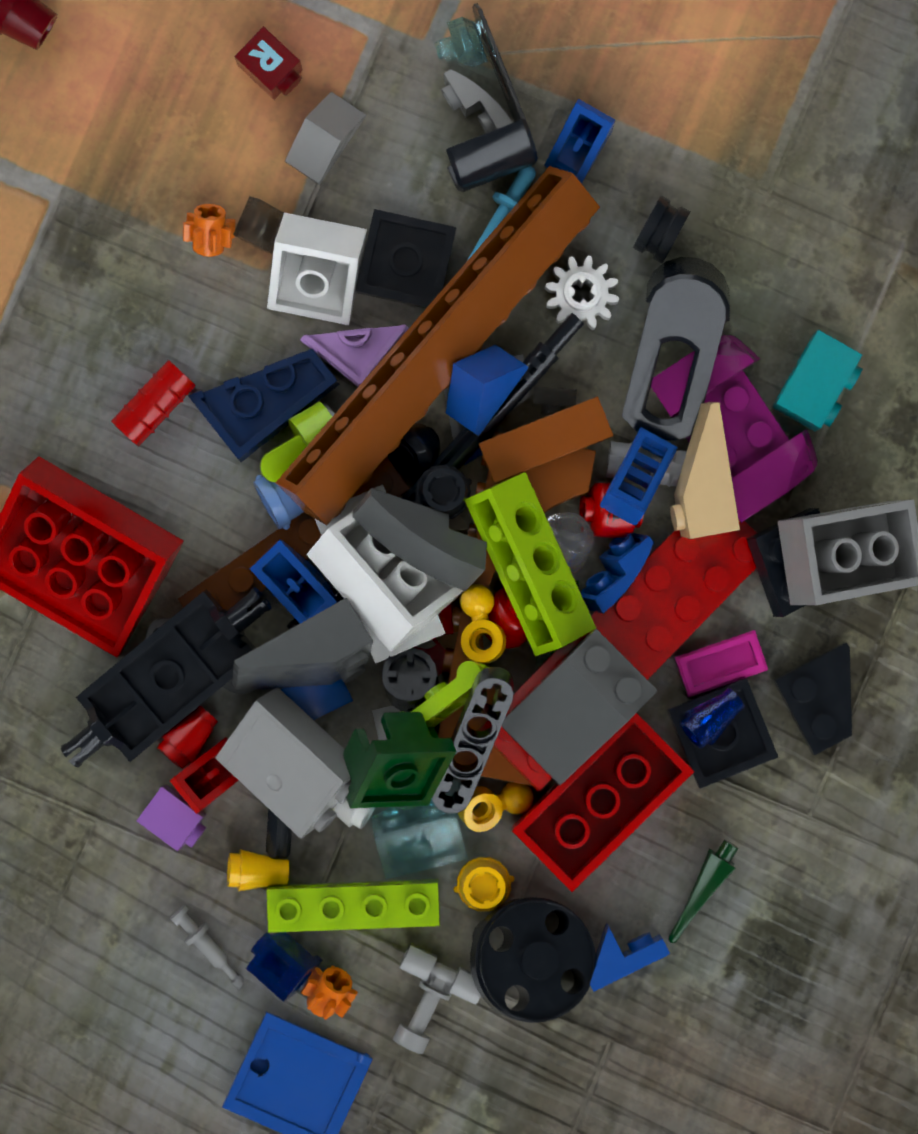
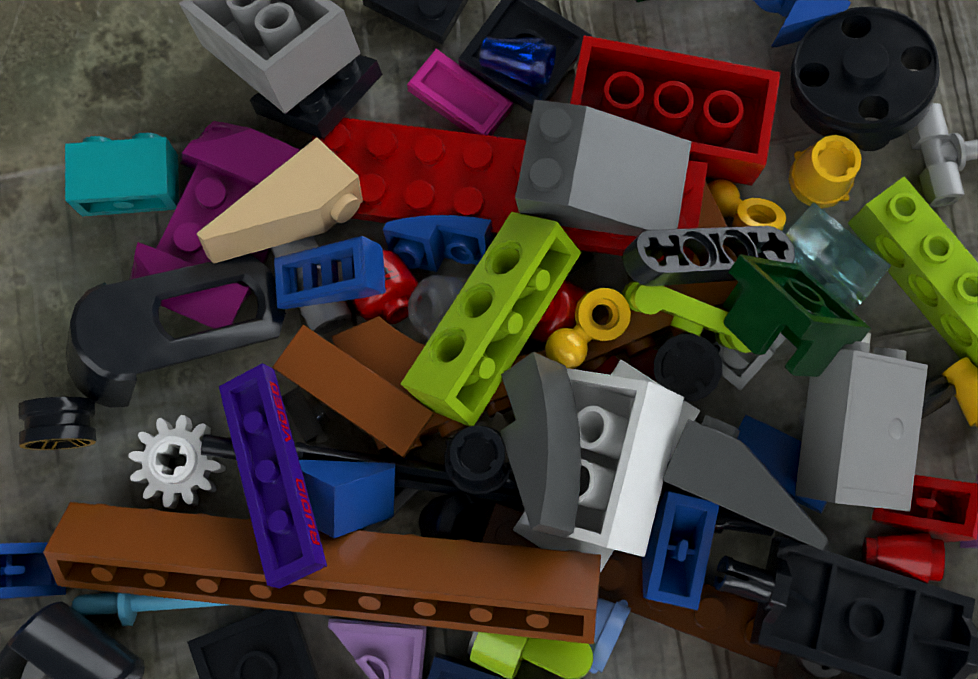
camera: 130 degrees left, 10 degrees down
none -> dark purple plate [219,363,327,589]

